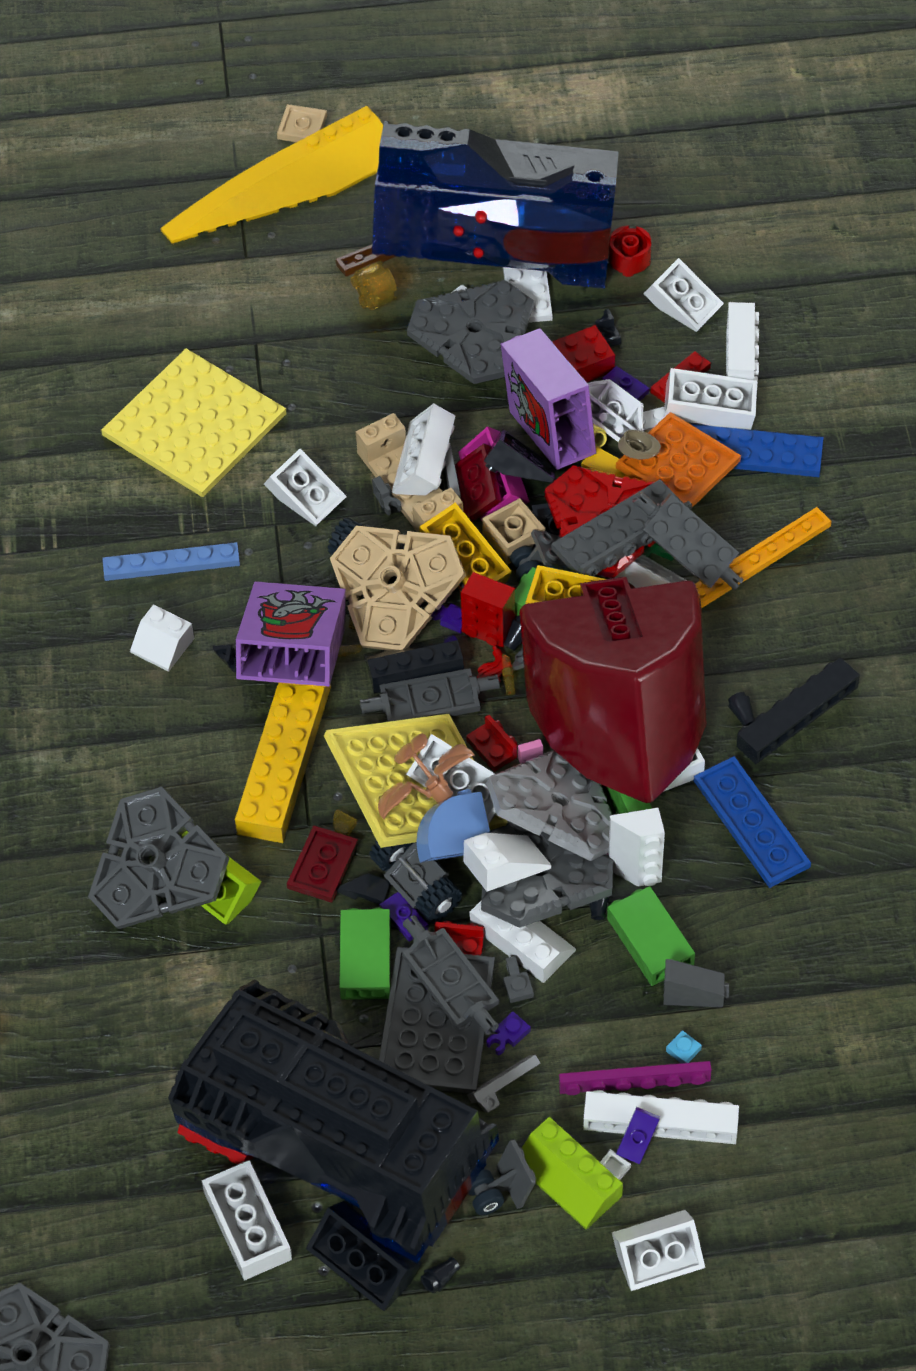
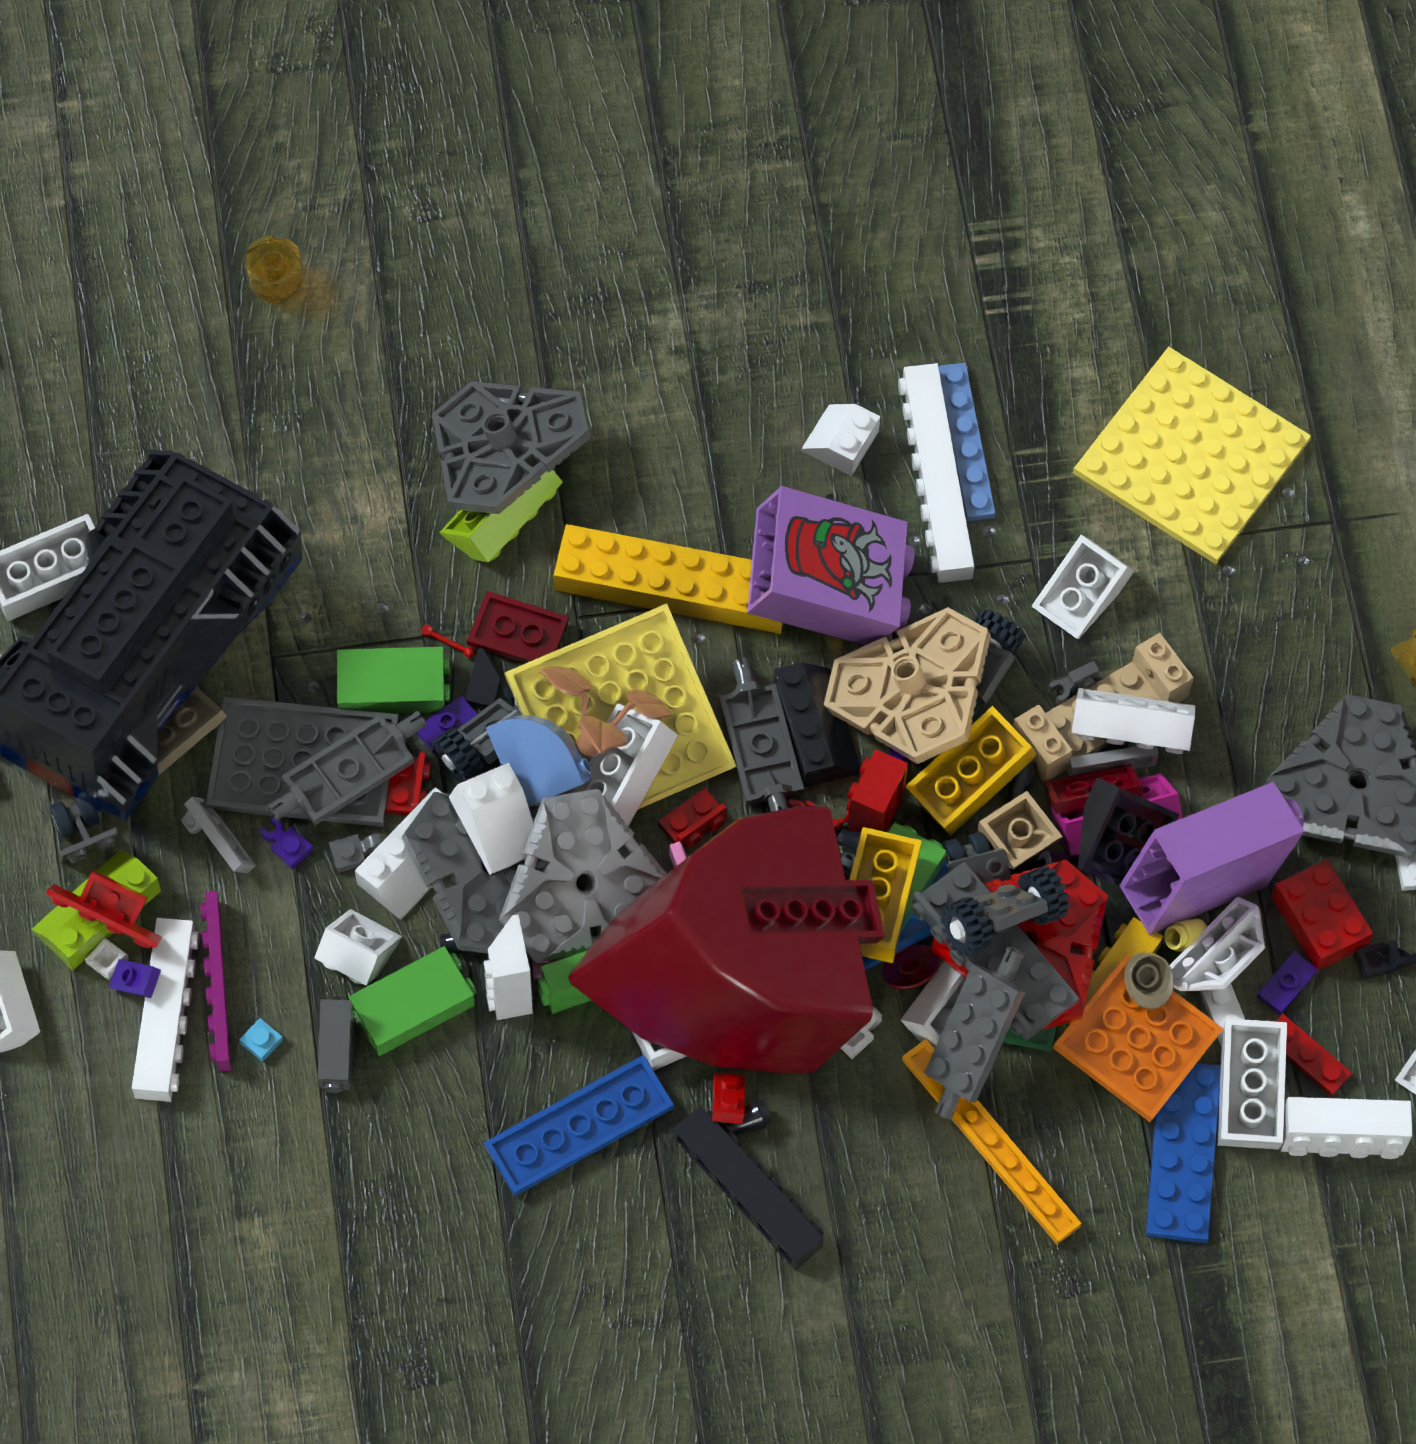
camera: 85 degrees right, 10 degrees up
none -> red bracket [46,870,162,948]
none -> white slope [314,909,402,986]
none -> red hinge [421,625,475,658]
none -> red plate [712,1073,745,1124]
none -> white brick [898,363,974,583]
none -> black plate [940,866,1070,957]

